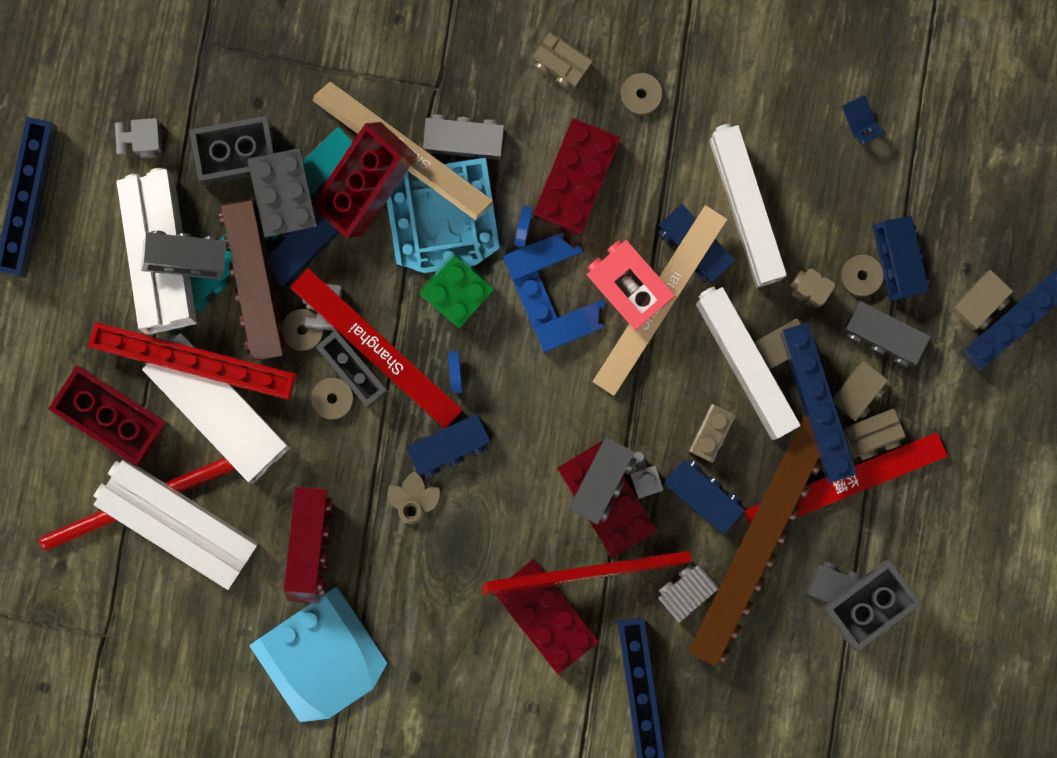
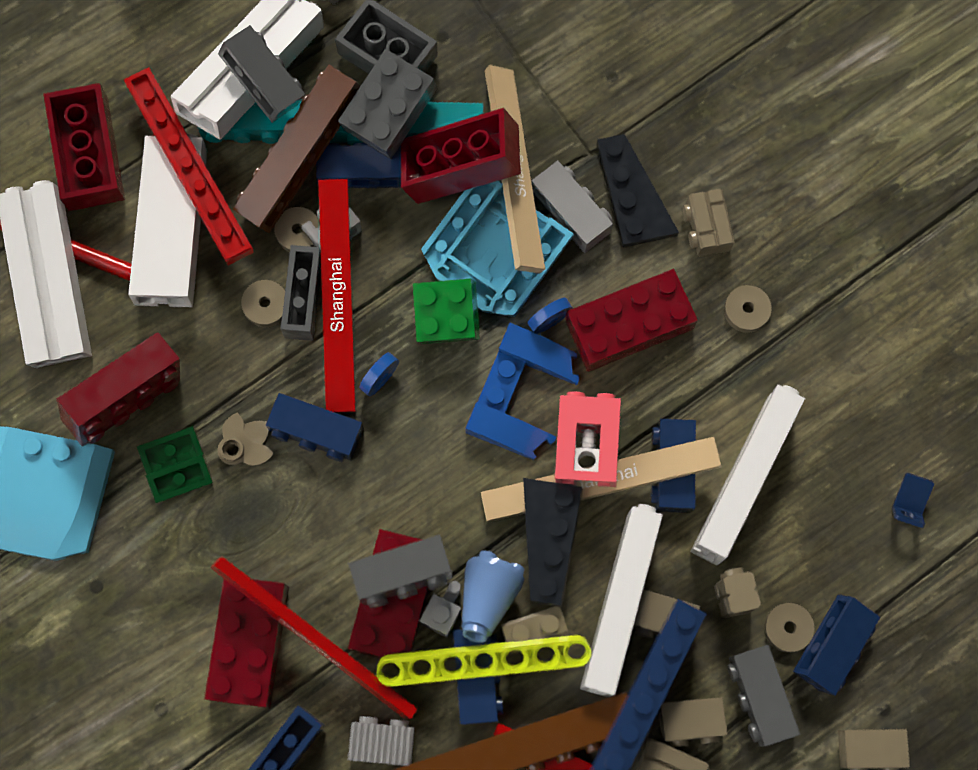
camera: 45 degrees right, 10 degrees down
none -> dark green slope [137,426,213,503]
none -> neon yellow beam [377,635,591,686]
none -> medium blue cone [462,551,525,643]
none -> black wing [523,478,583,608]
none -> black wing [596,134,679,248]

